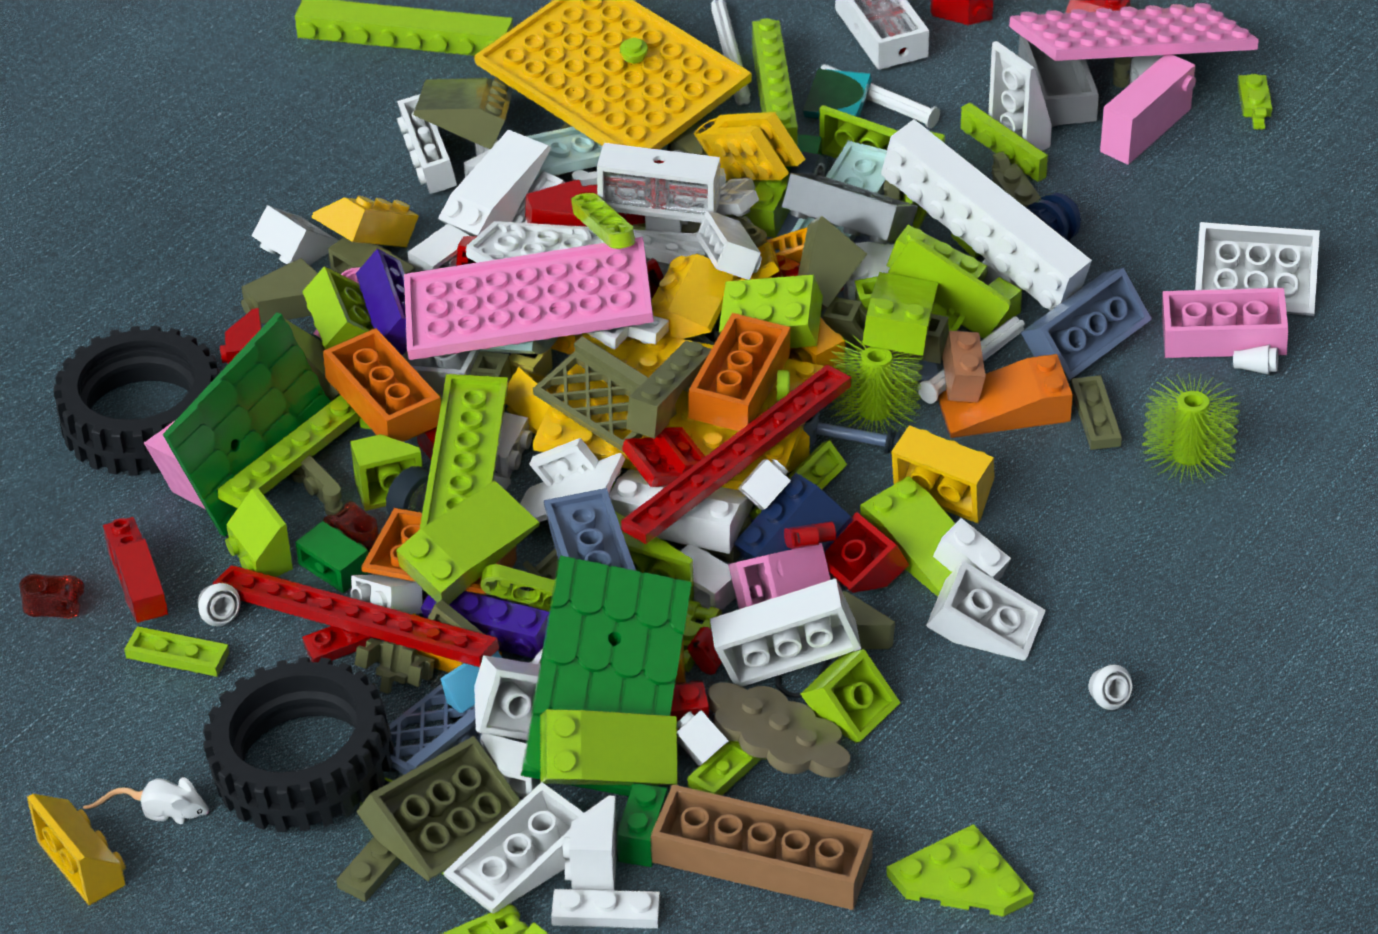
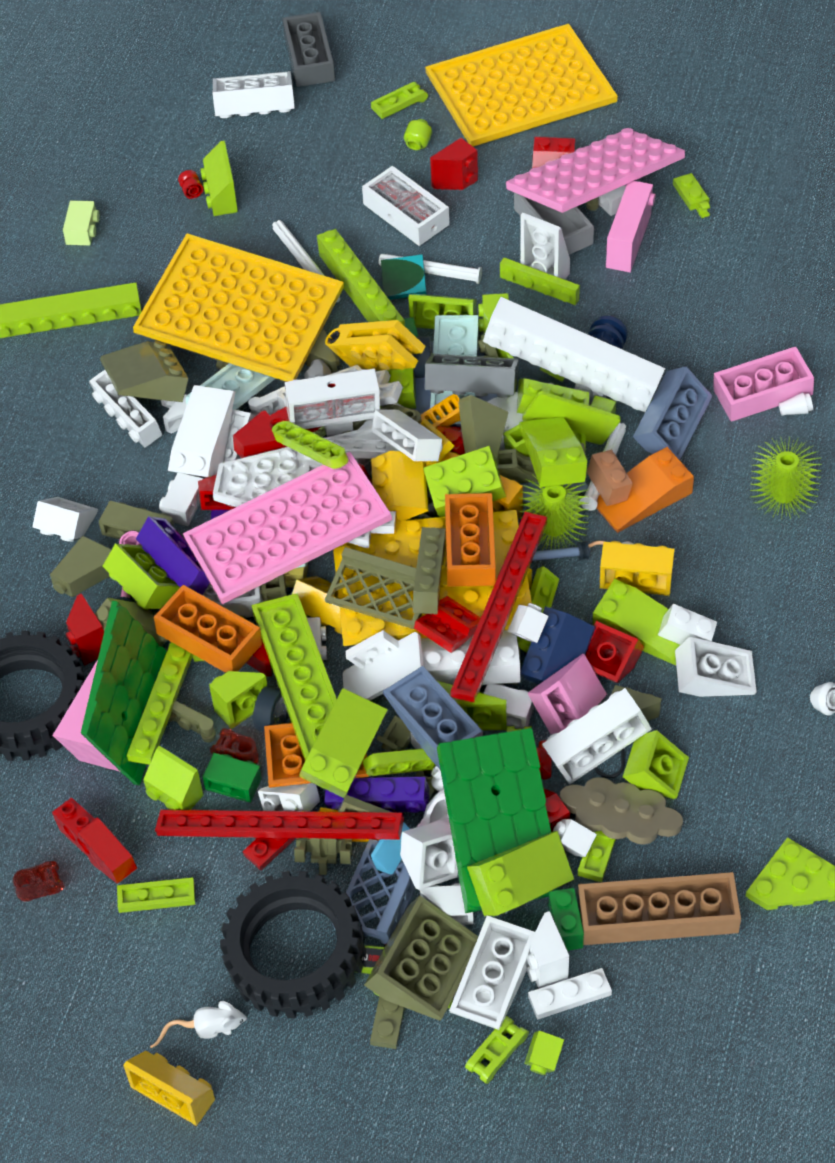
camera: 20 degrees left, 10 degrees up
white cone [198,583,240,627] -> none
yellow slope [311,196,419,247] -> none
lime plate [620,38,648,63] -> none
lime tile [776,370,790,401] -> none
red piece [784,521,836,549] -> none
olive hinge [991,152,1041,207] -> none
olive plate [1070,375,1122,450] -> none
white slope [1195,222,1320,316] -> none

